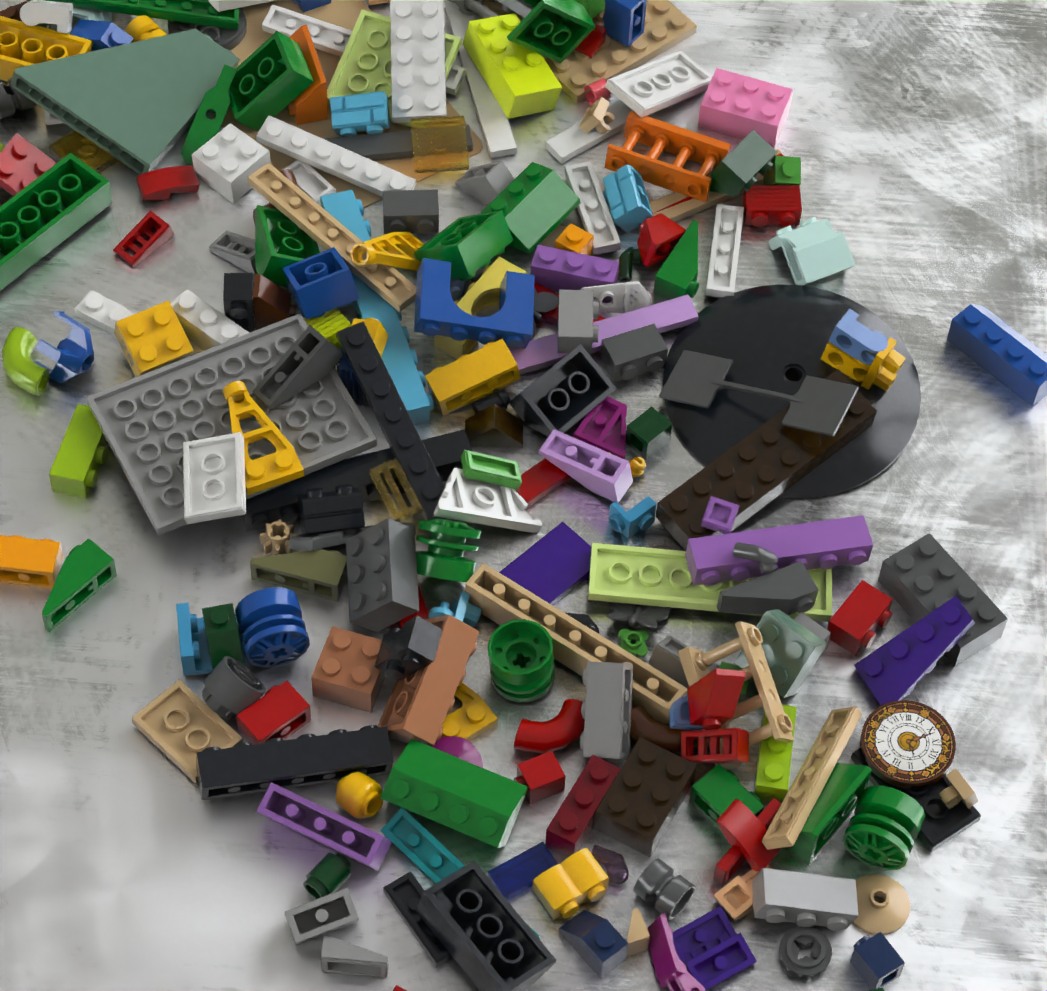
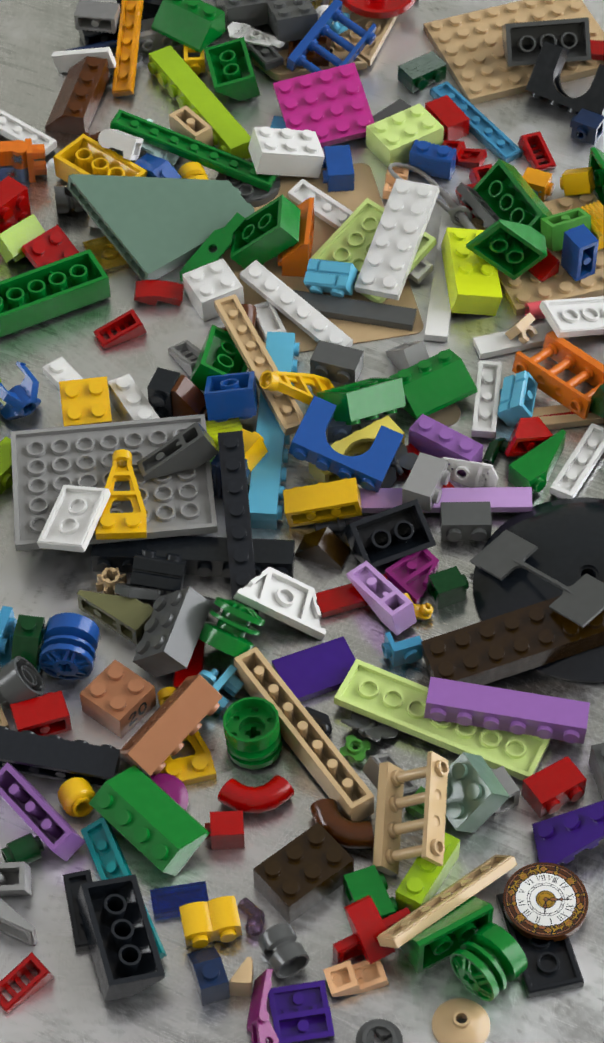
camera: 25 degrees right, 5 degrees down
clear yellow tile [370,458,422,522] -> none
black brick [374,616,442,680] -> none
clear yellow tile [410,116,469,173] -> none
bright green tile [460,450,522,490] -> none
dark red brick [545,755,621,858] -> none
light orange brick [555,223,594,256] -> none
light grey brick [580,662,633,759] -> none
medium blue tile [669,696,702,731] -> none
red slope [681,728,749,764] -> none
red slope [687,668,745,730] -> none
medium lavender tile [701,496,740,534] -> none
dark grey slope [717,561,819,615] -> none
dark grey arm [733,542,778,573] -> none
light grey brick [752,868,858,931] -> none
tan tile [939,768,979,809] -> none

